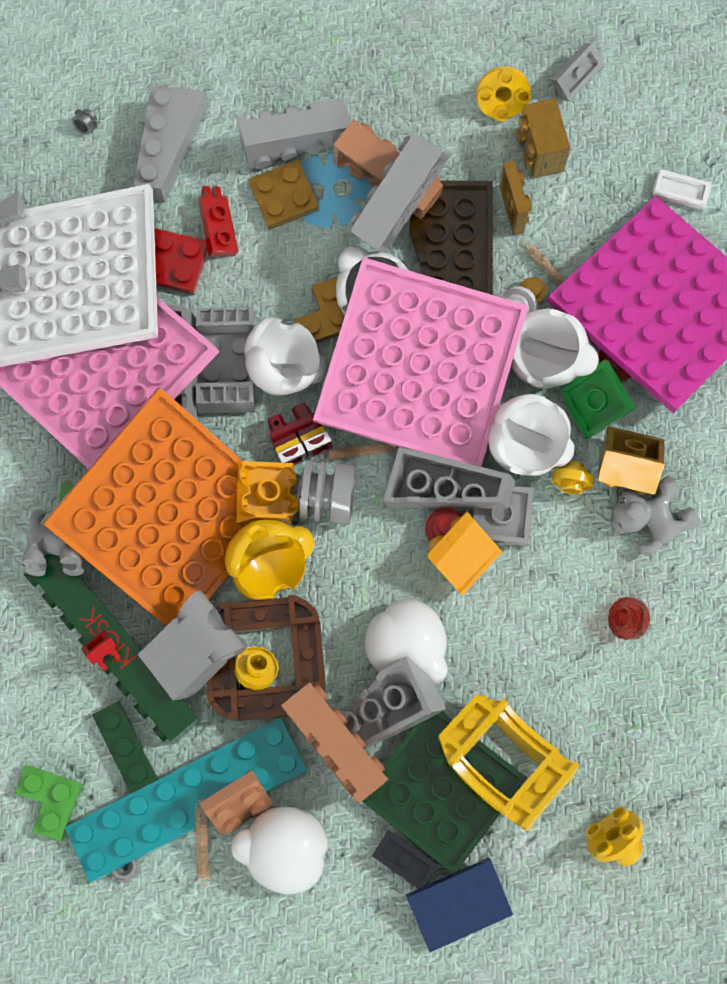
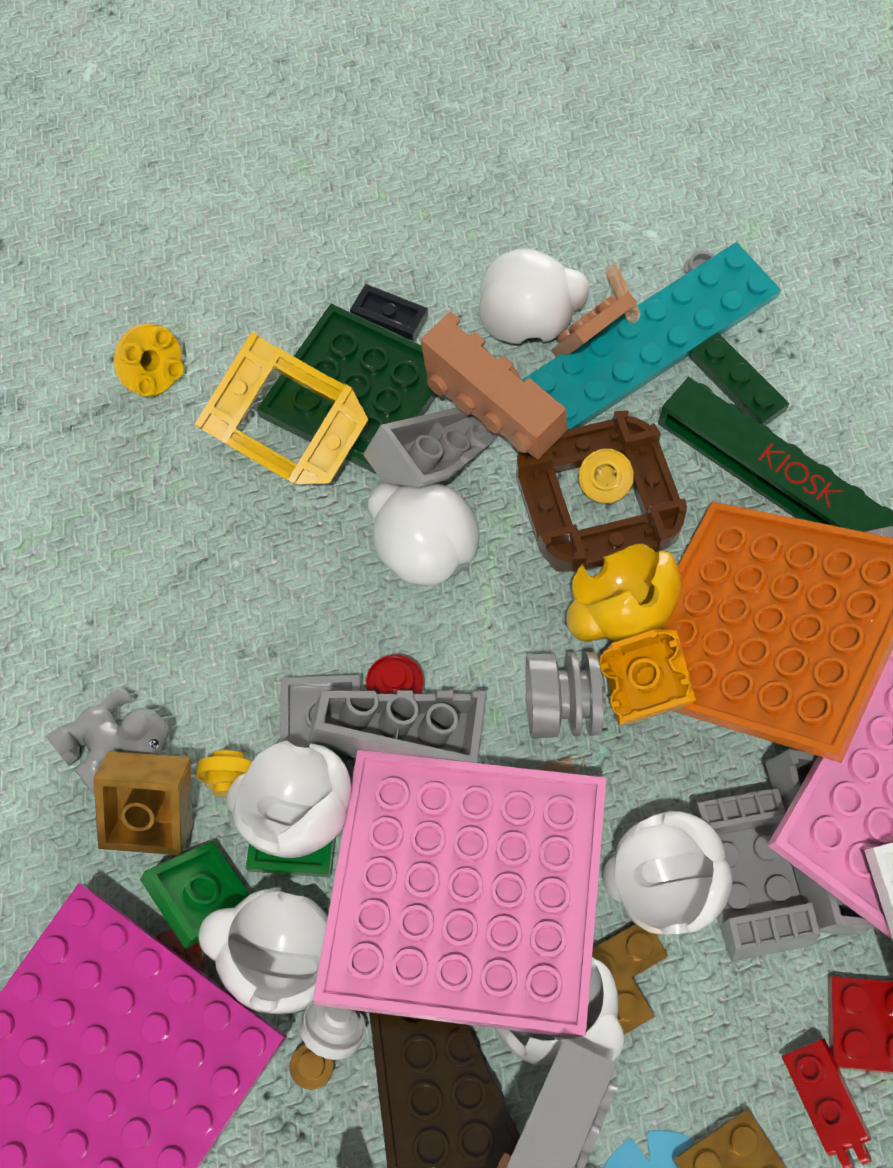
camera: 170 degrees right, 10 degrees down
bright green plate [15,764,83,842] -> none
red tile [81,630,120,670] -> none
light grey piece [138,591,247,701] -> none
dark red hips [267,402,332,466] -> none
dark blue tile [405,857,513,952] -> none
light orange slope [426,512,503,596] -> none
light nougat piece [522,241,565,286] -> none
clear red plate [608,596,650,641] -> none

